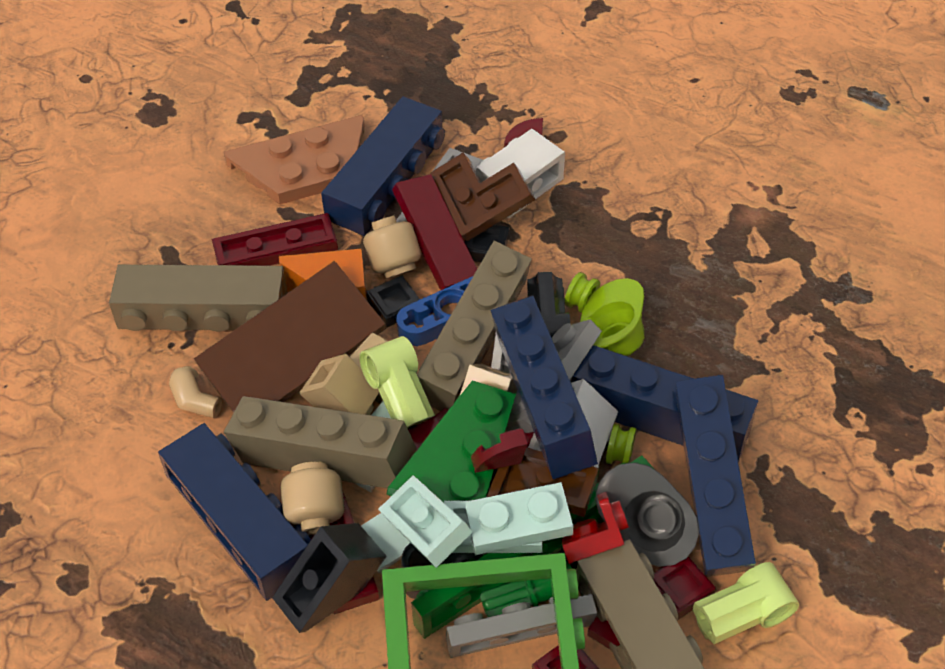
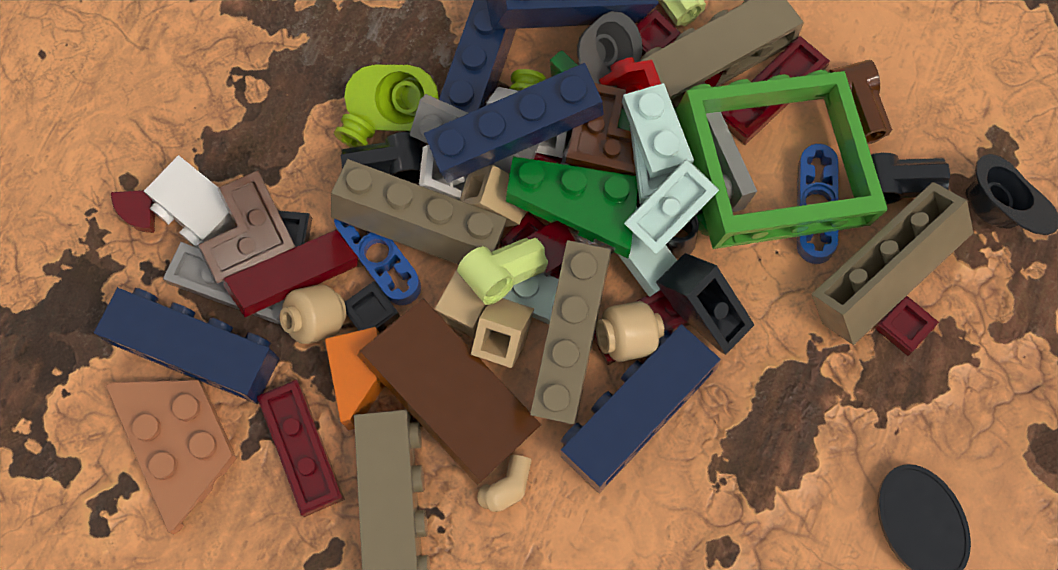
camera: 90 degrees left, 20 degrees up
dark red tile [471,428,528,473] -> none

